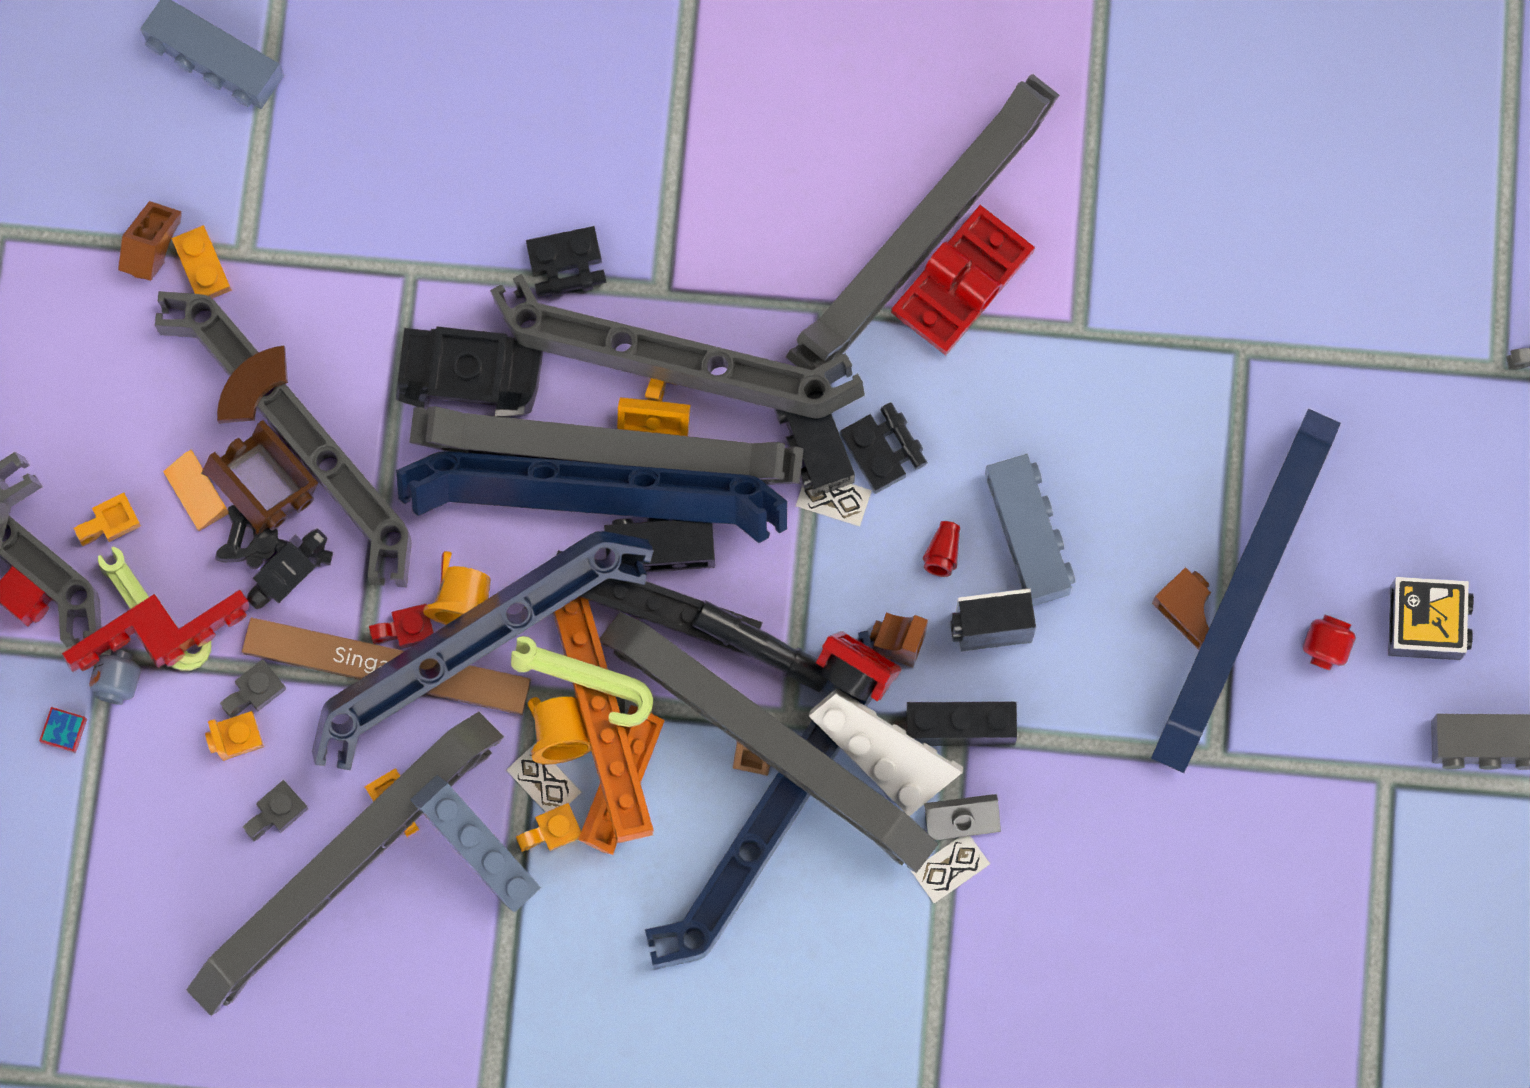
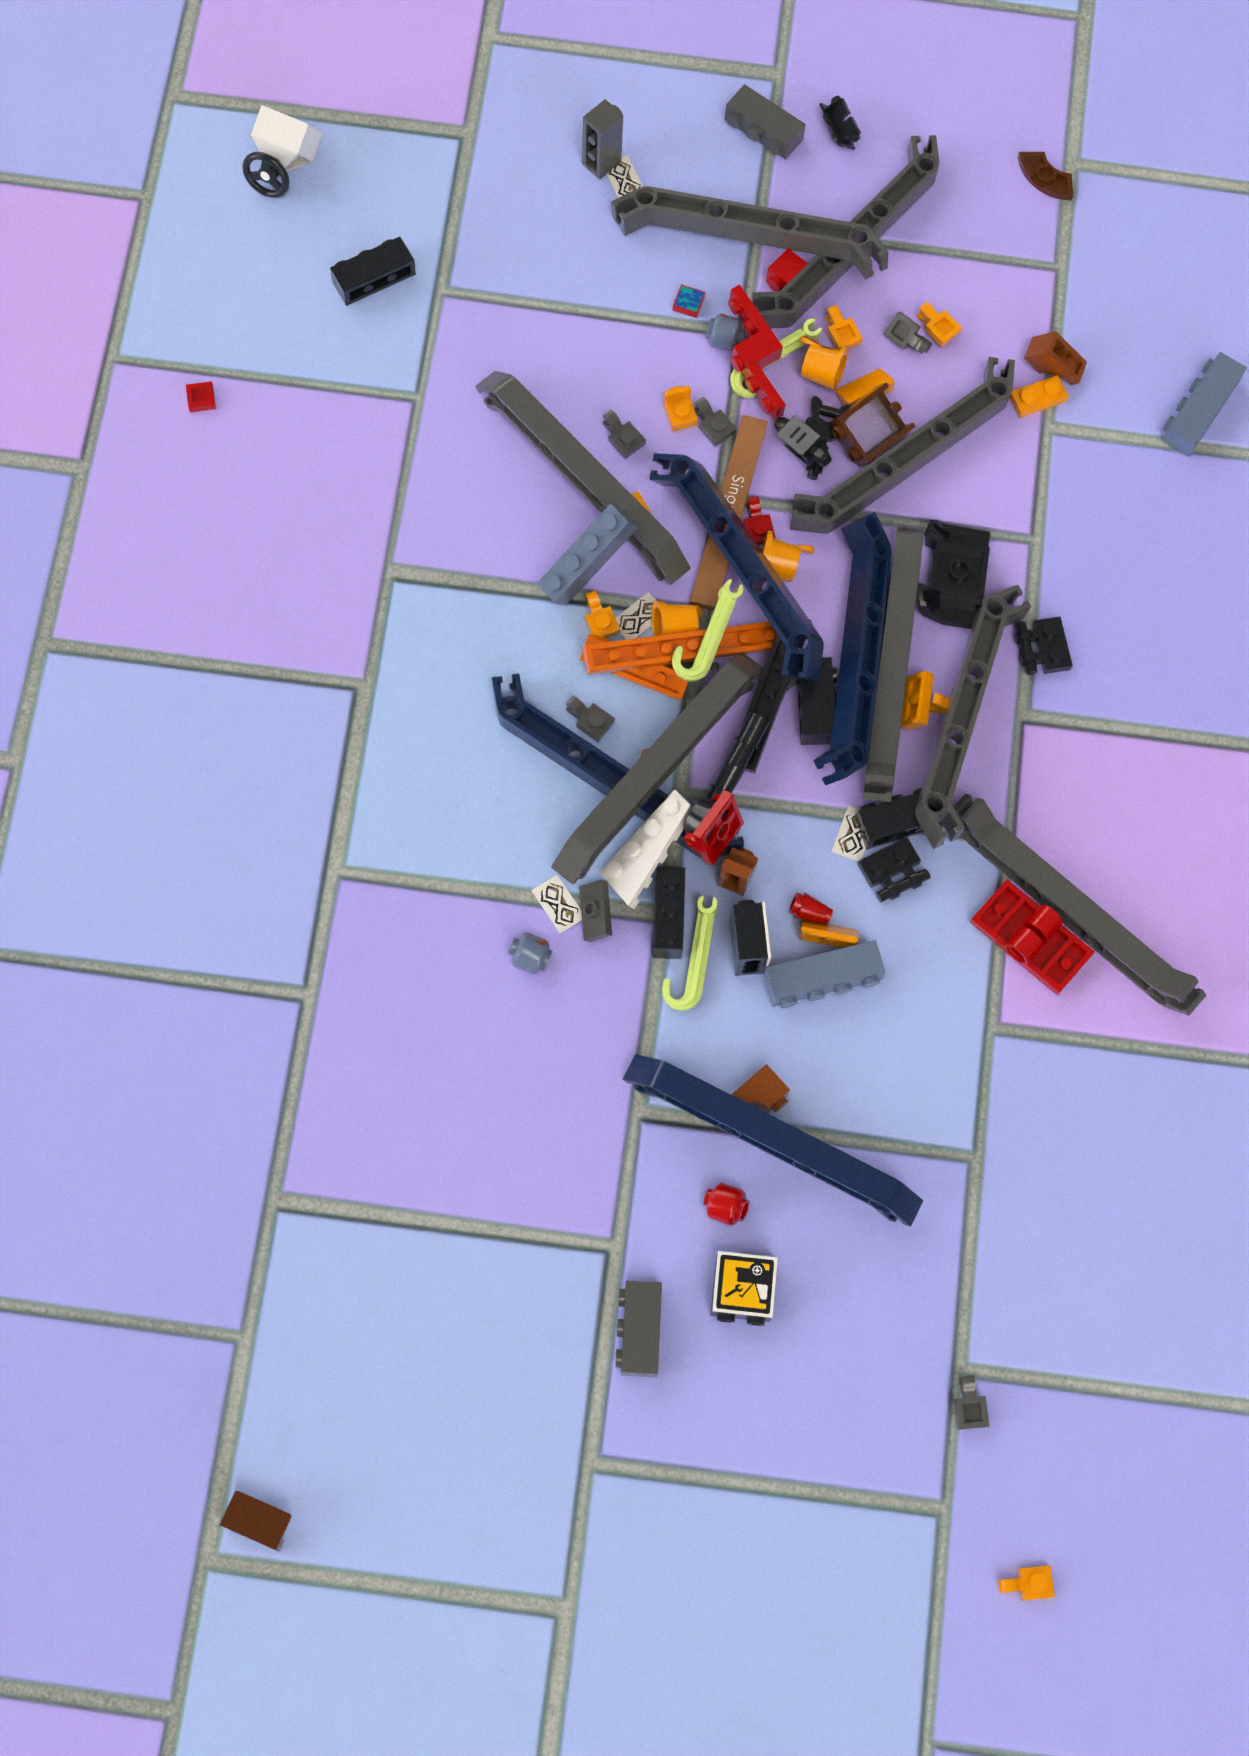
camera: 85 degrees right, 5 degrees down
reddish brown tile [217,345,288,424] -> none
none -> sand blue head [508,933,553,974]
none -> dark grey plate [566,696,615,743]
none -> yellowish green piece [662,895,718,1011]
none -> light orange slope [799,920,858,948]
none -> light orange hat [800,335,849,391]
none -> dark grey plate [883,311,933,354]
none -> light orange plate [916,301,962,347]

